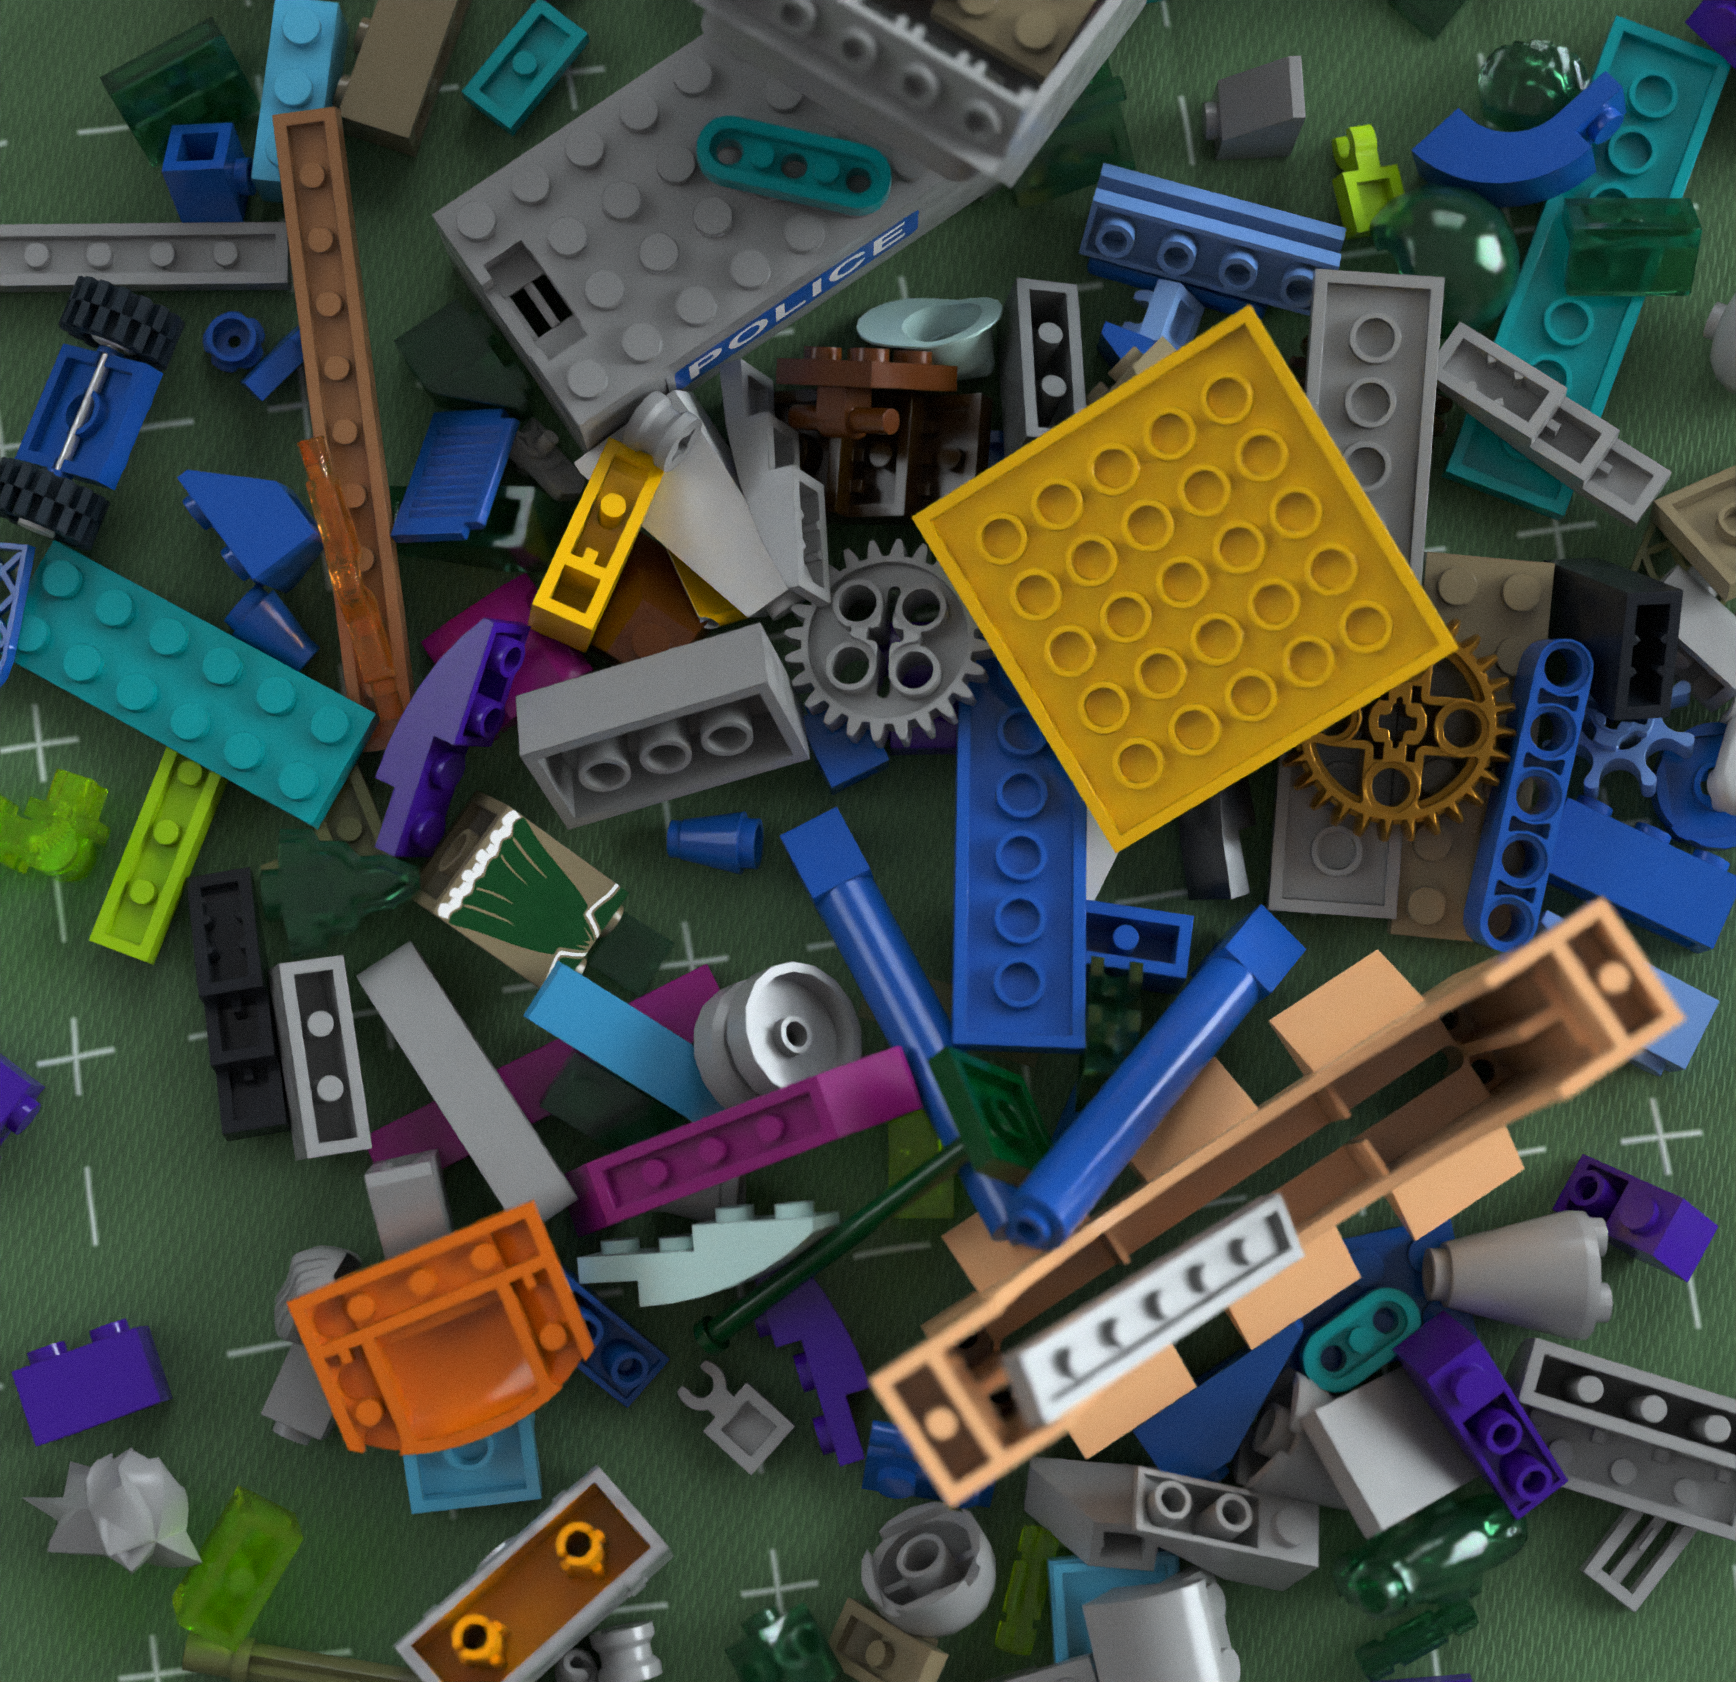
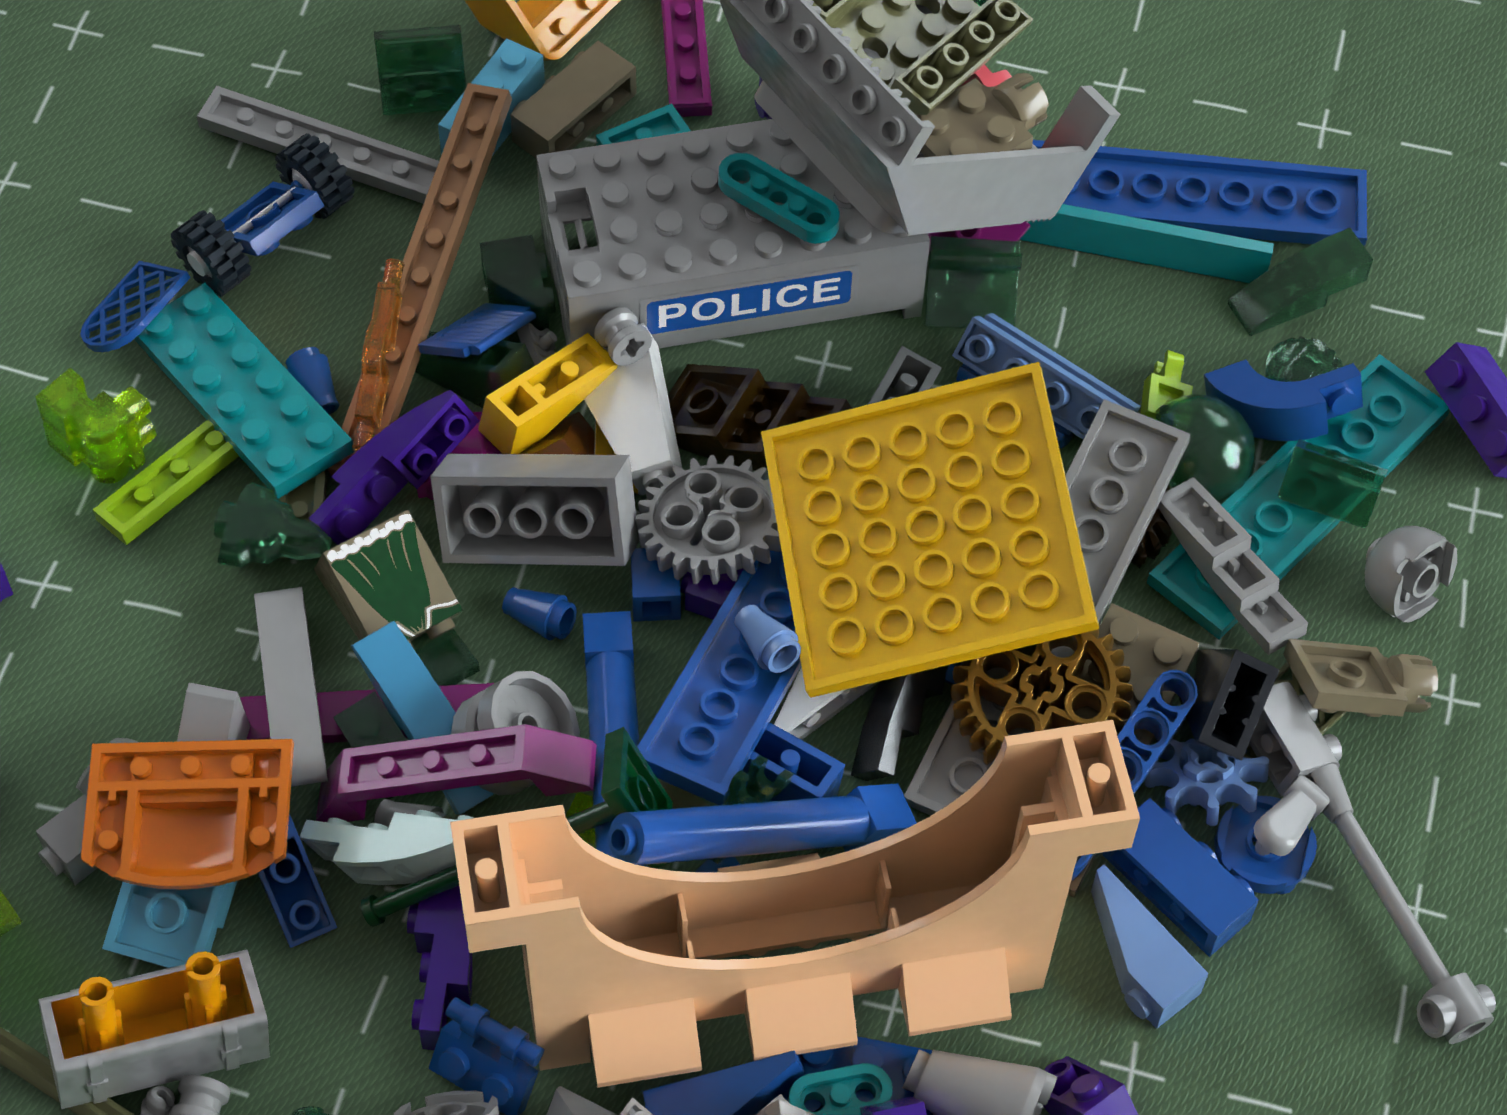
camera: 25 degrees right, 25 degrees down
blue brick [161,122,257,223] -> none
blue slope [177,470,330,593] -> none
black slope [186,867,291,1141] -> none
blue plate [203,311,265,373] -> none
blue tile [239,326,304,401] -> none
light grey brick [267,955,372,1161] -> none
light grey plate [677,1360,795,1475] -> none
light grey slope [719,359,831,607] -> none
reddish brown plate [776,346,958,439] -> none
light aqua piece [856,297,1004,381] -> none
plate [1001,1193,1305,1427] -> none
light grey slope [1202,56,1306,160] -> none
none -> medium blue cone [734,605,801,673]

